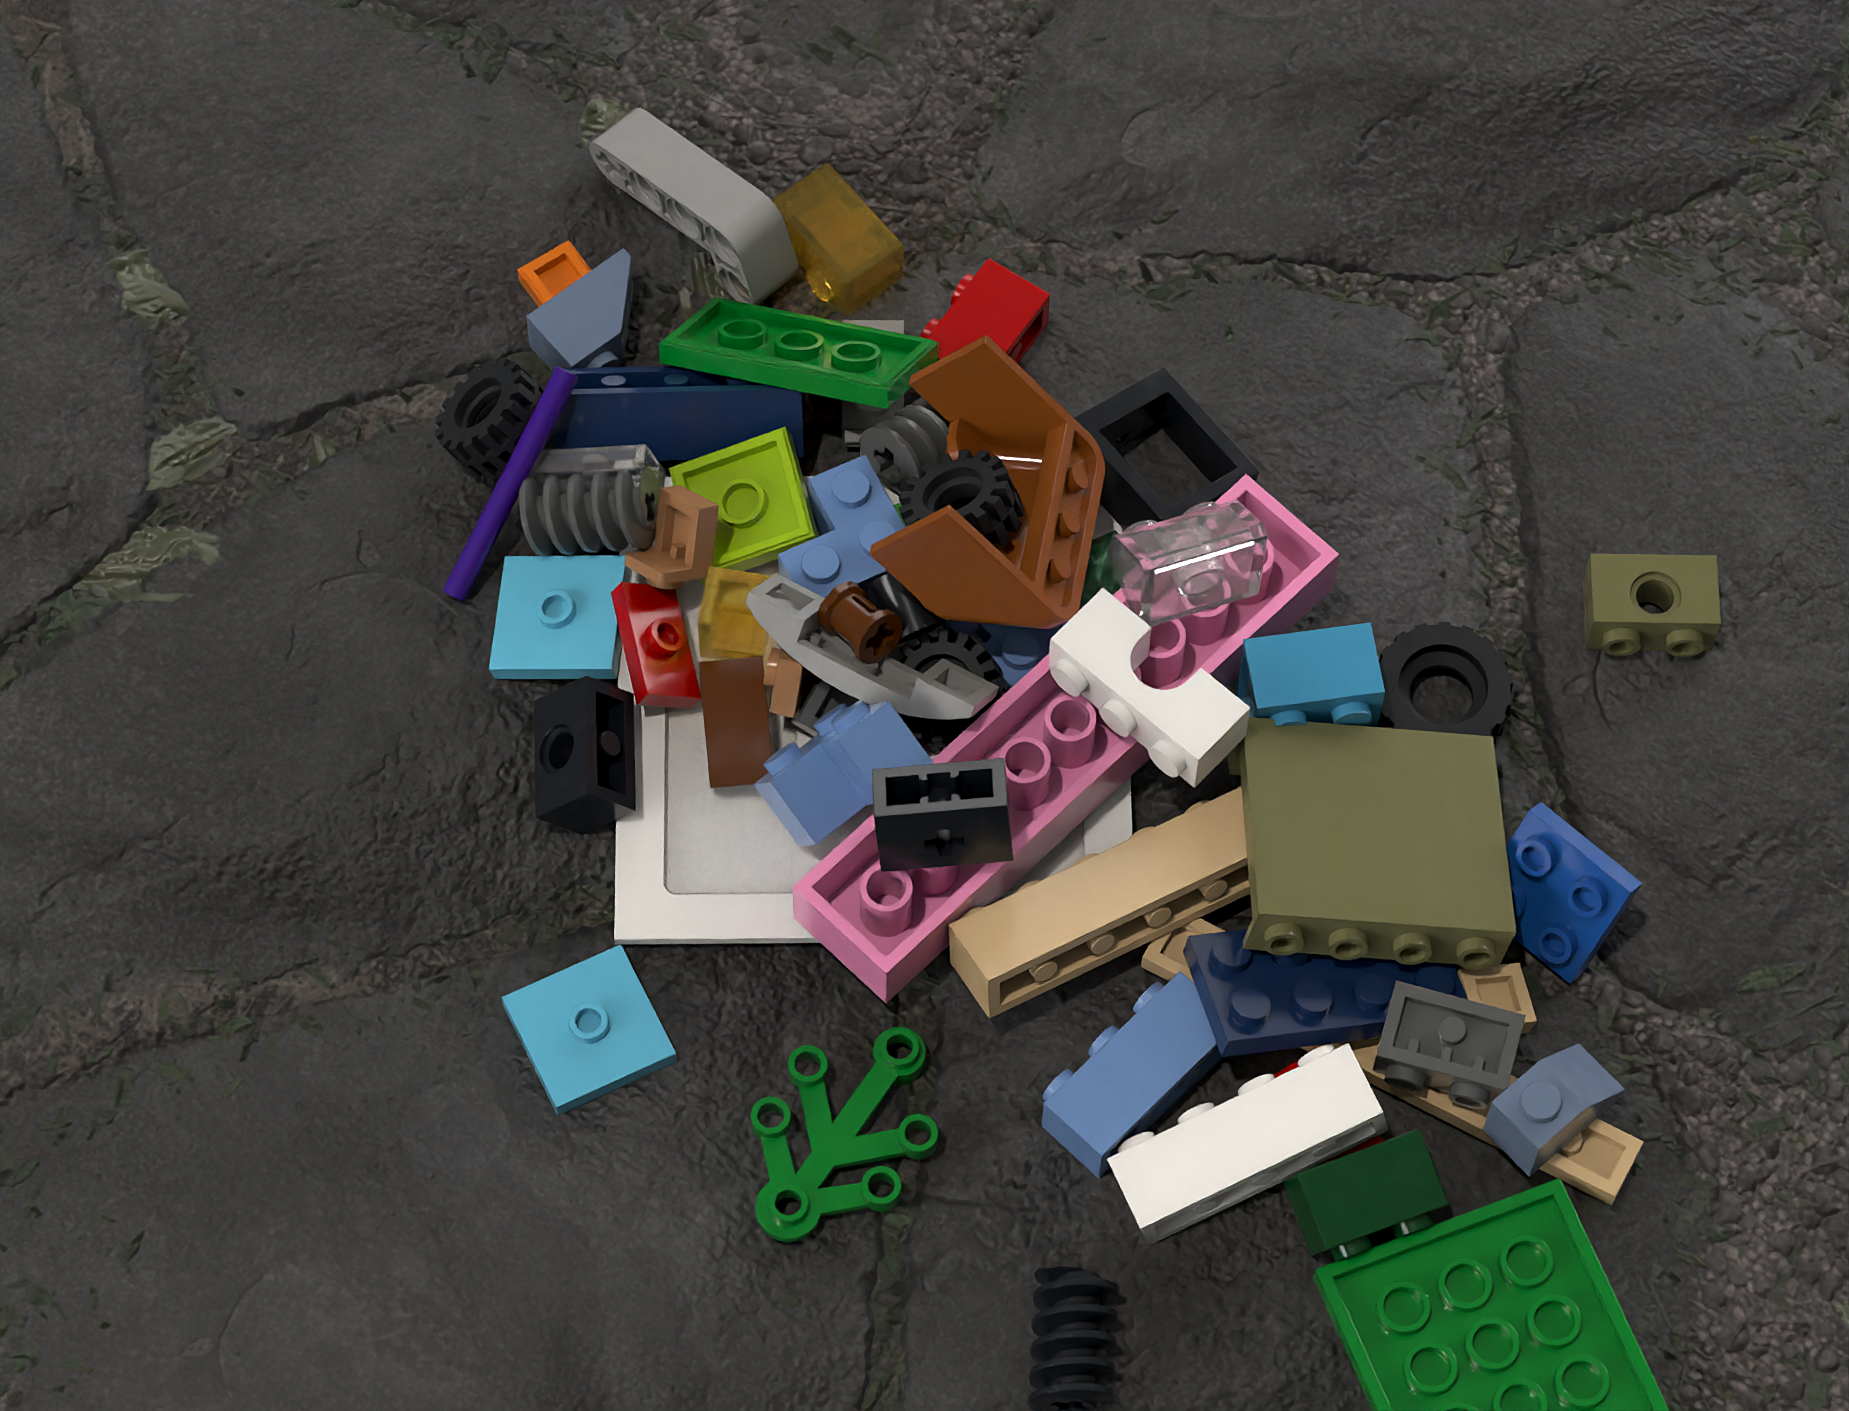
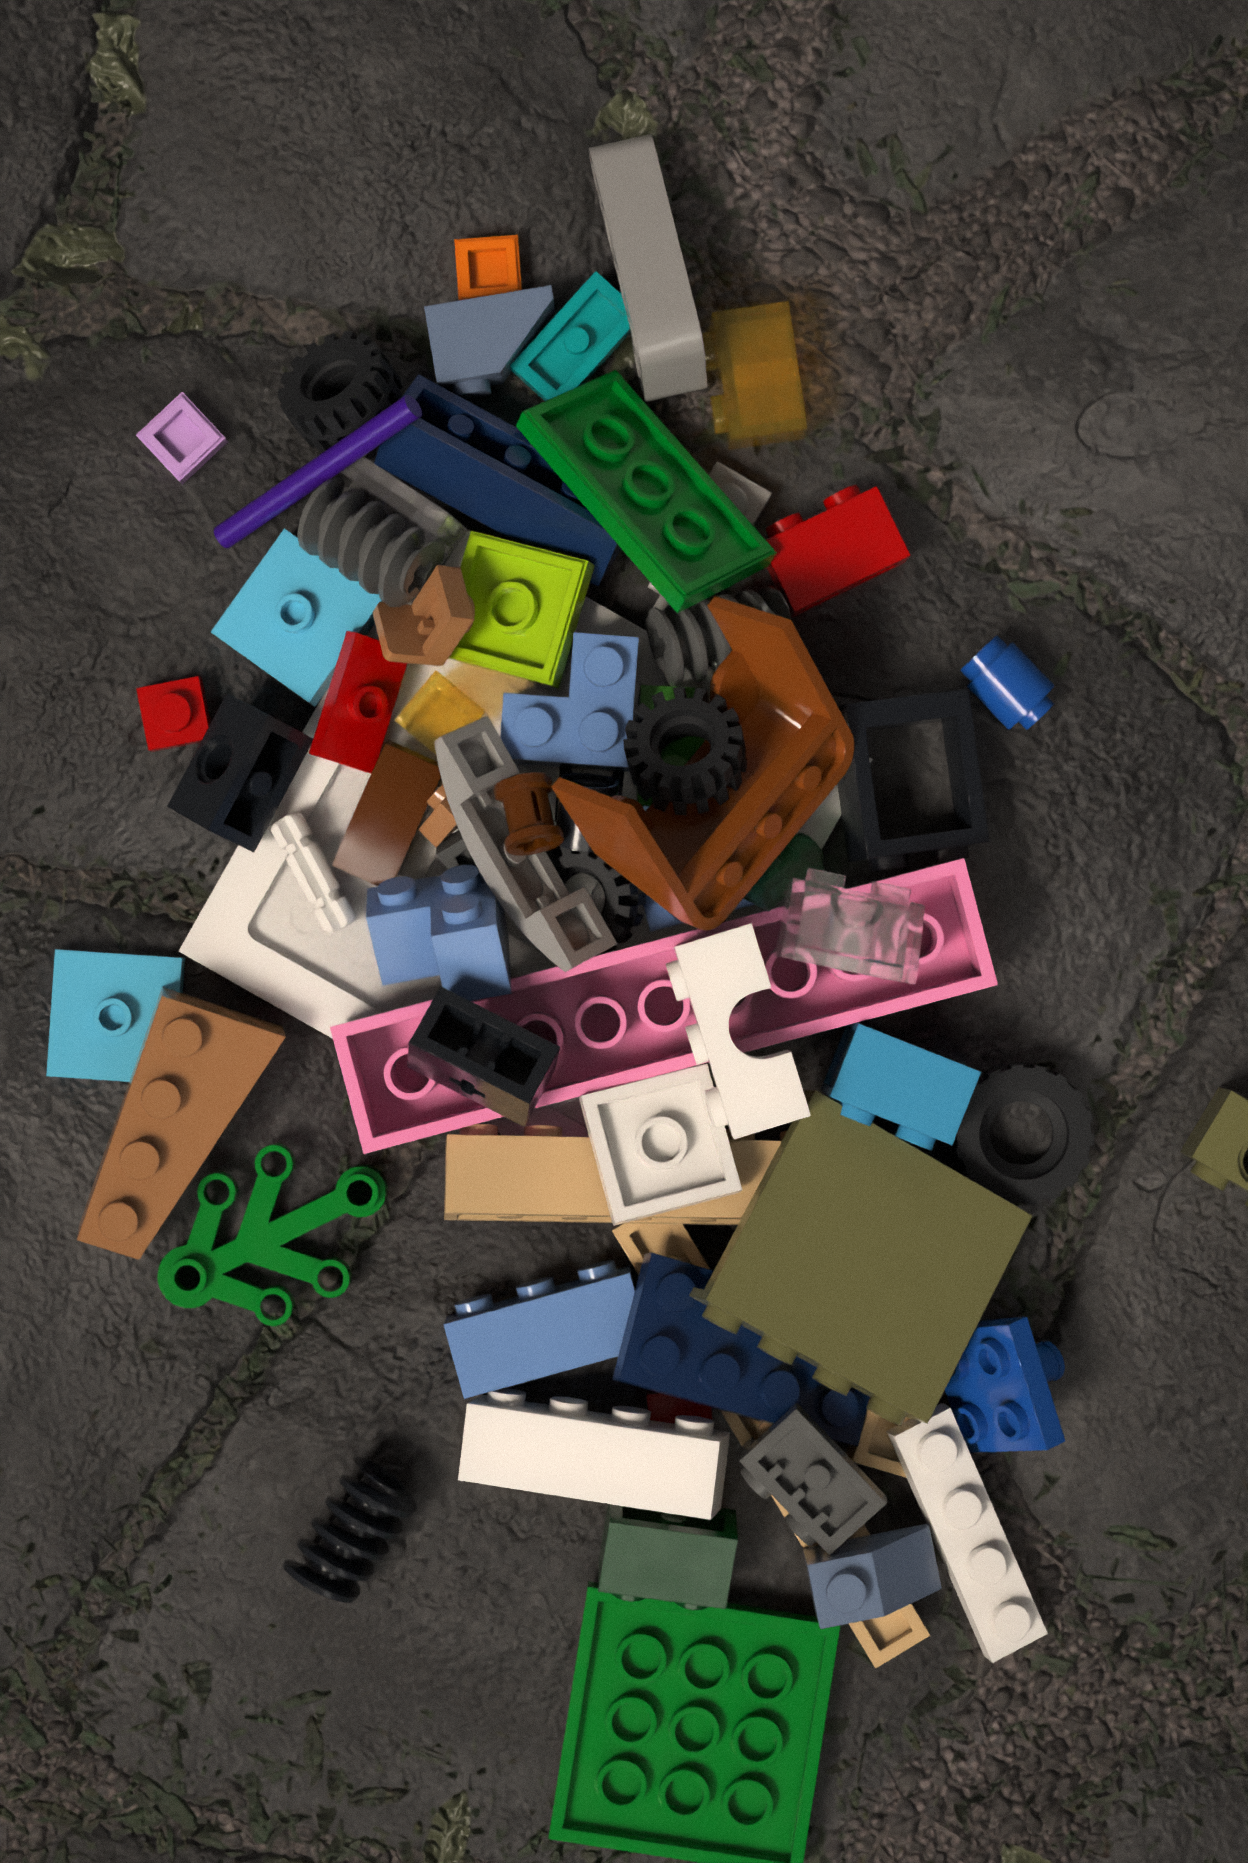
camera: 25 degrees right, 25 degrees up
none -> medium nougat wedge [77,987,286,1260]
none -> lavender tile [136,392,229,485]
none -> red plate [136,676,211,752]
none -> white axle [271,812,356,933]
none -> teal plate [510,271,631,401]
none -> white plate [579,1064,742,1226]
none -> white plate [887,1403,1048,1663]
none -> blue brick [960,635,1055,730]

